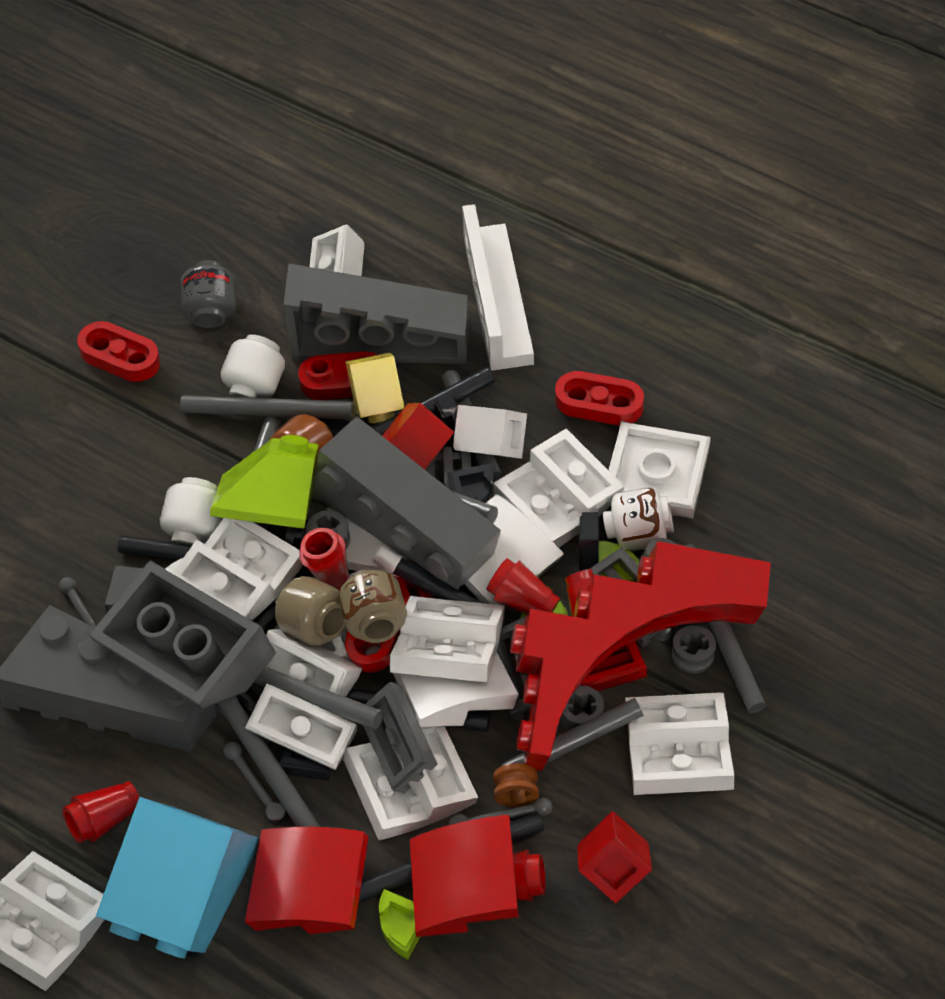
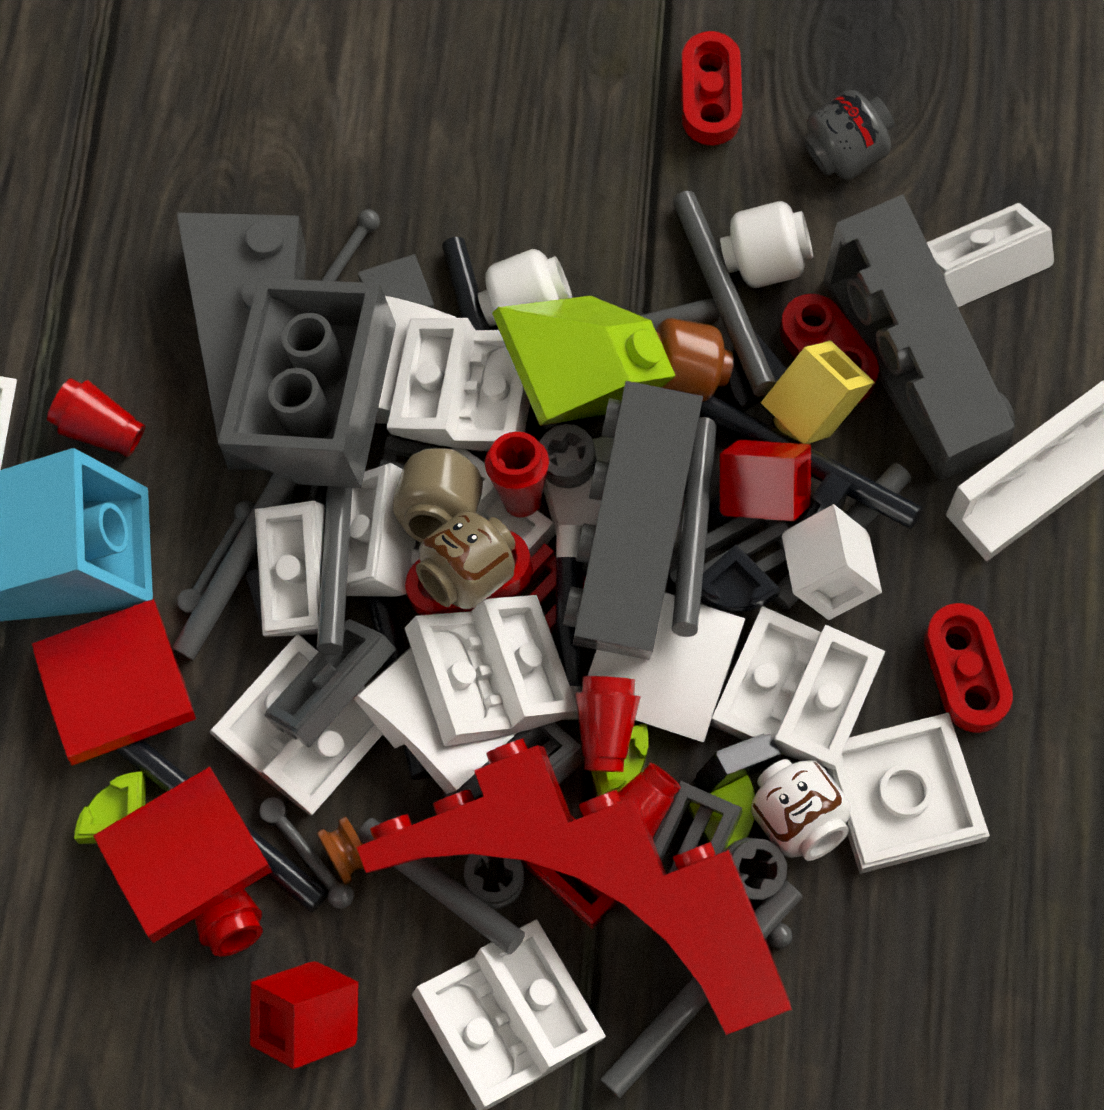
camera: 60 degrees right, 15 degrees up
dark grey bush [671,625,716,674] -> none

